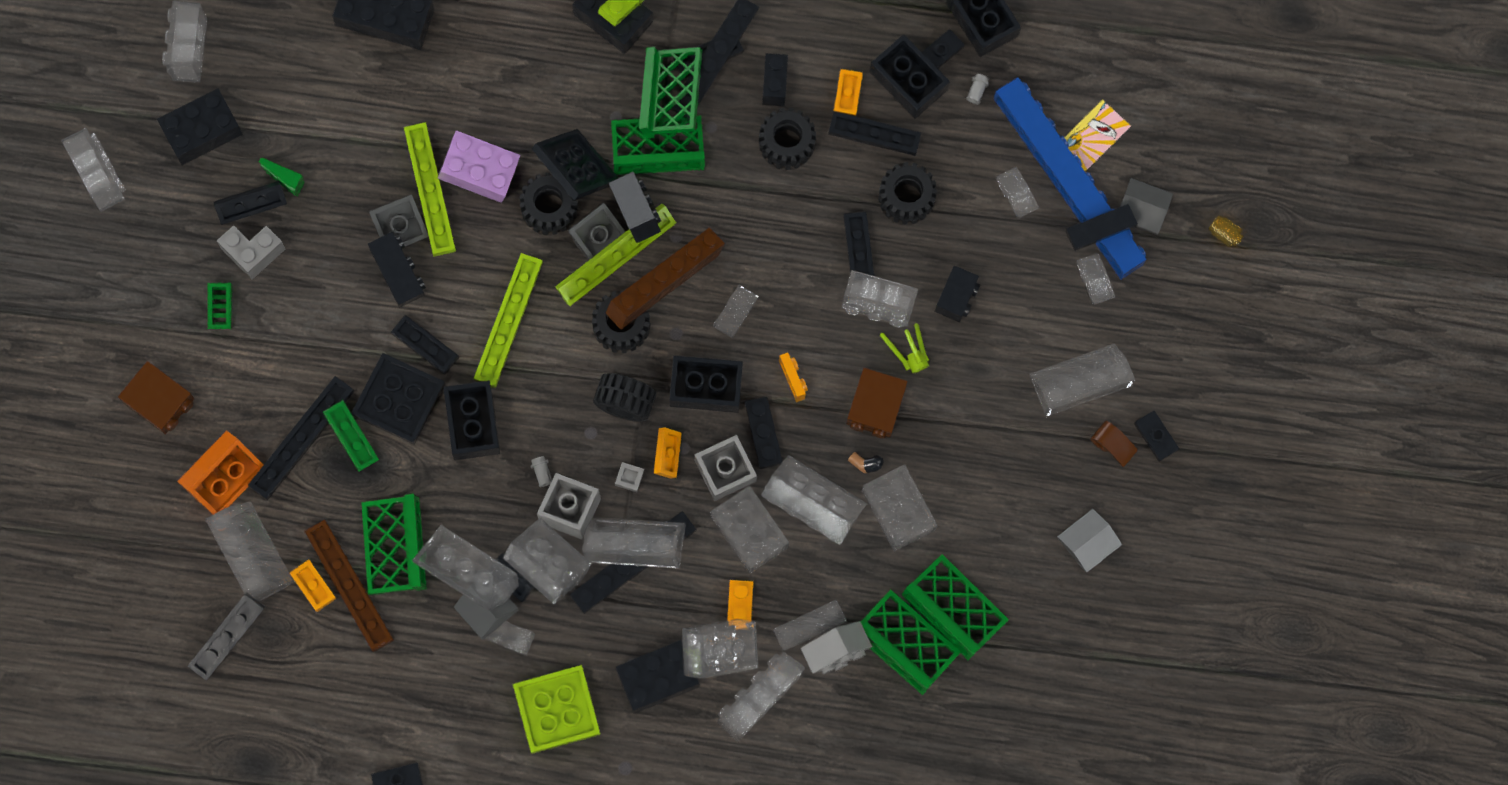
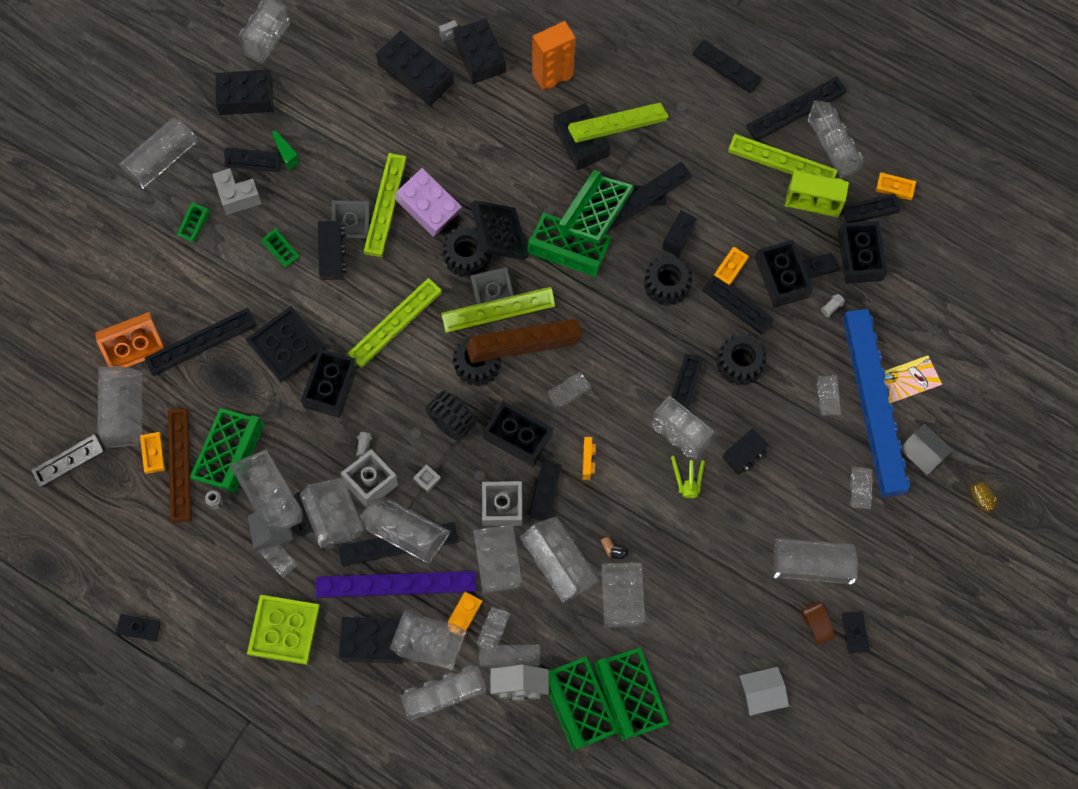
camera: 30 degrees right, 5 degrees down
clear brick [61,128,125,212] -> none
reddish brown brick [118,361,195,435] -> none
green tile [322,400,379,472] -> none
black tile [391,315,459,375] -> none
black brick [609,172,661,243] -> none
light orange plate [654,427,682,479] -> none
reddish brown brick [846,368,908,439] -> none
black tile [1065,204,1138,251] -> none
none -> clear slope [118,118,197,189]
none -> light grey pin [205,491,223,509]
none -> green slope [261,228,300,268]
none -> dark purple plate [316,571,476,598]
none -> clear slope [476,607,510,652]

